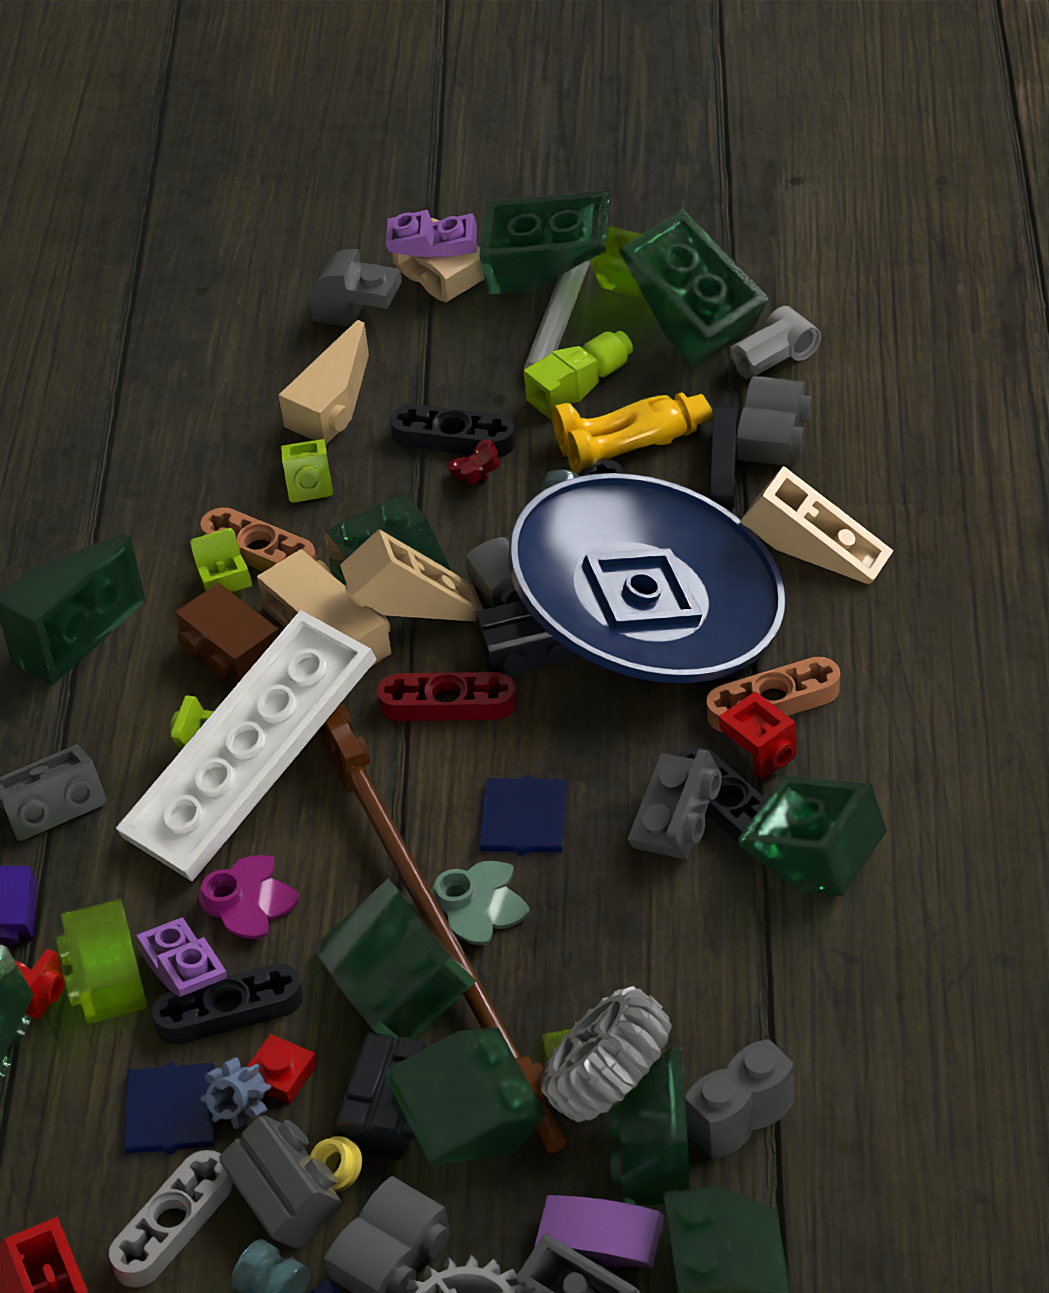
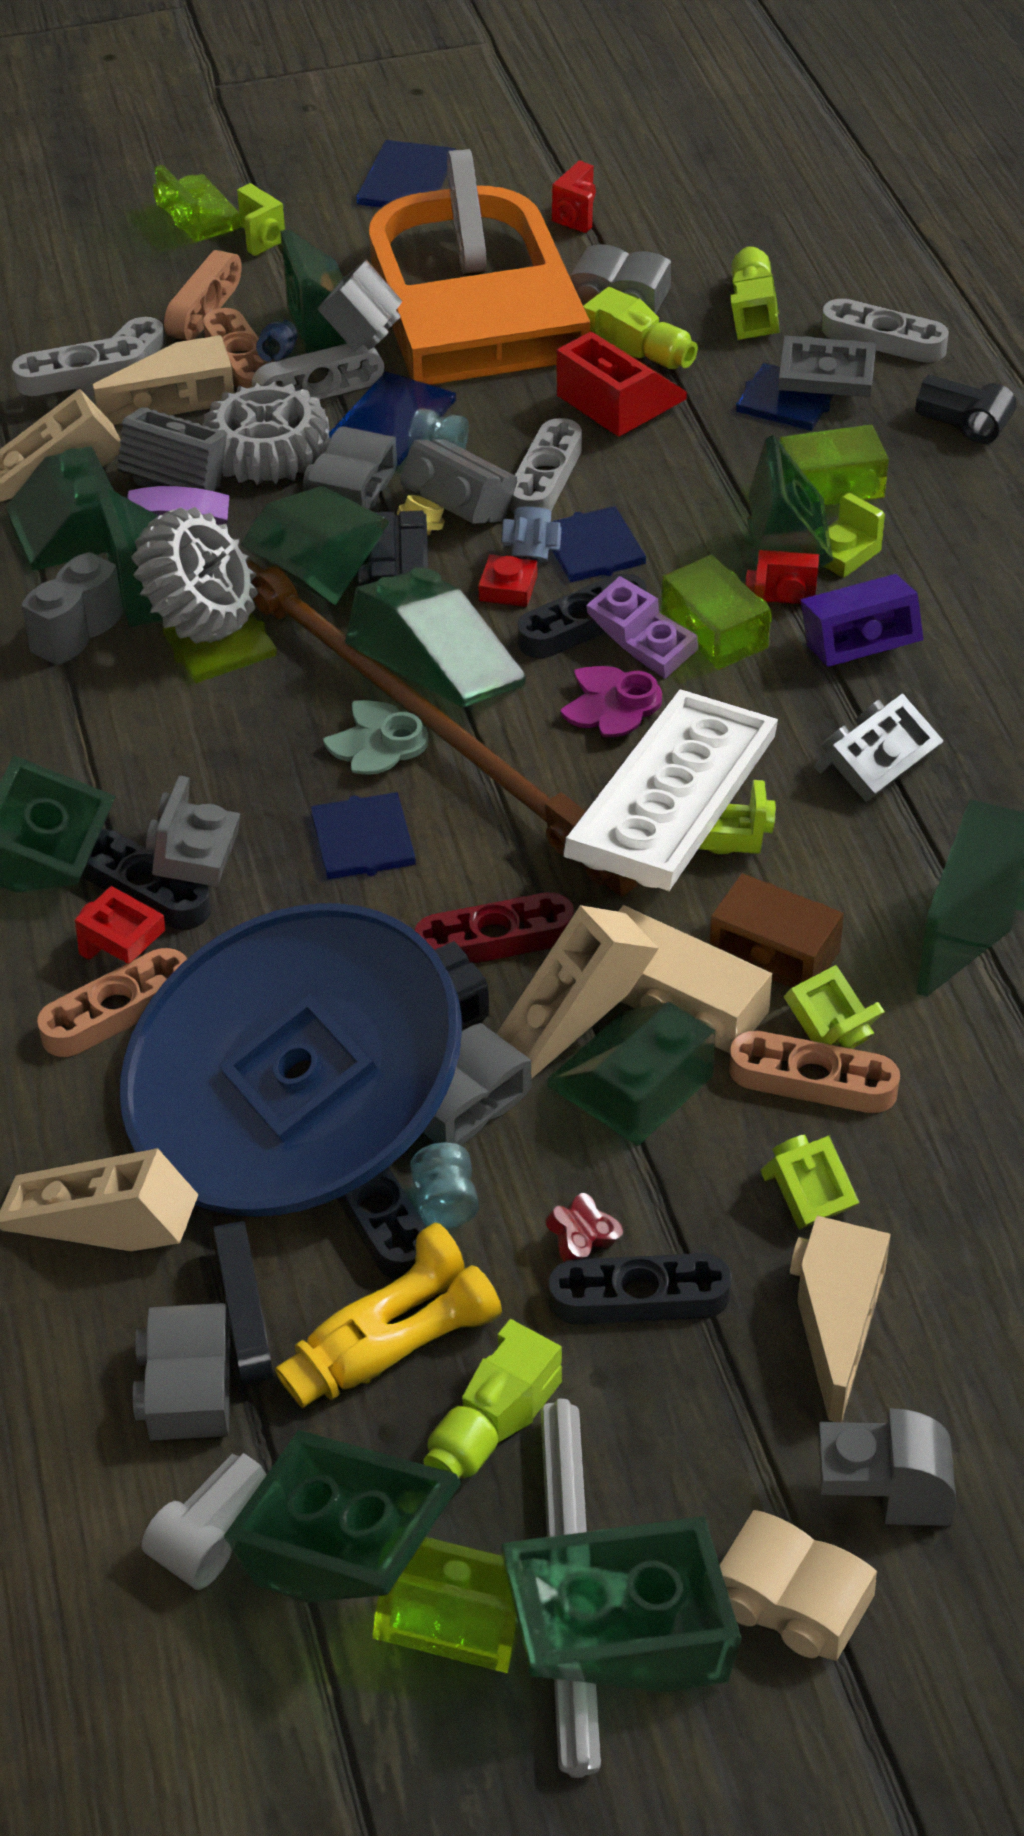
camera: 160 degrees right, 0 degrees up
medium lavender slope [386,210,477,257] -> none

